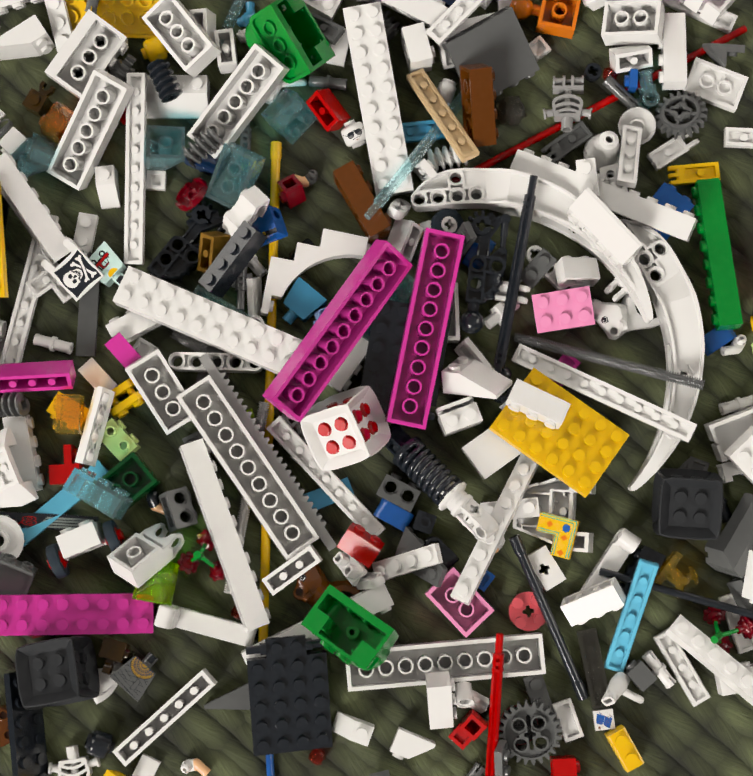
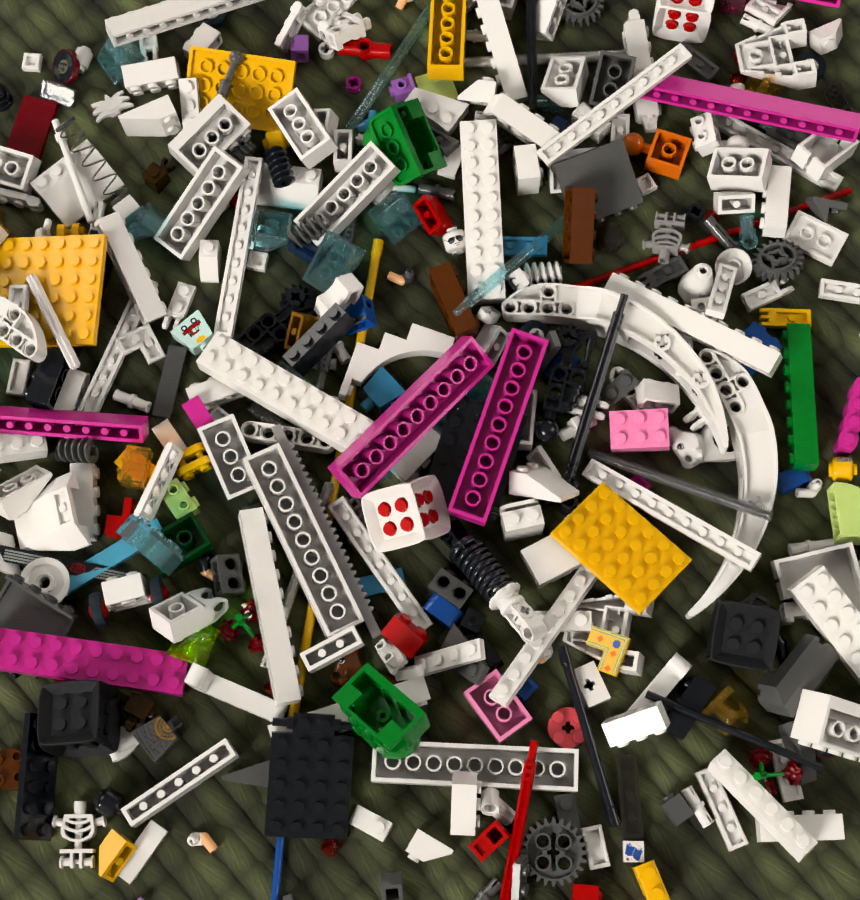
camera: 10 degrees right, 10 degrees down
clear orange brick [39,101,74,145] -> none
flag [41,238,105,302] -> none
dark red tile [175,177,208,211] -> none
white tile [246,277,263,317] -> none
dark red brick [277,174,306,209] -> none
tan tile [406,68,480,163] -> none
white brick [437,78,457,106] -> none
white brick [505,379,571,429] -> none
white slope [567,187,643,269] -> none
white plate [576,158,600,197] -> none
white piece [601,672,644,706] -> none
medium azure tile [604,558,659,672] -> none
blue plate [624,69,638,93] -> none

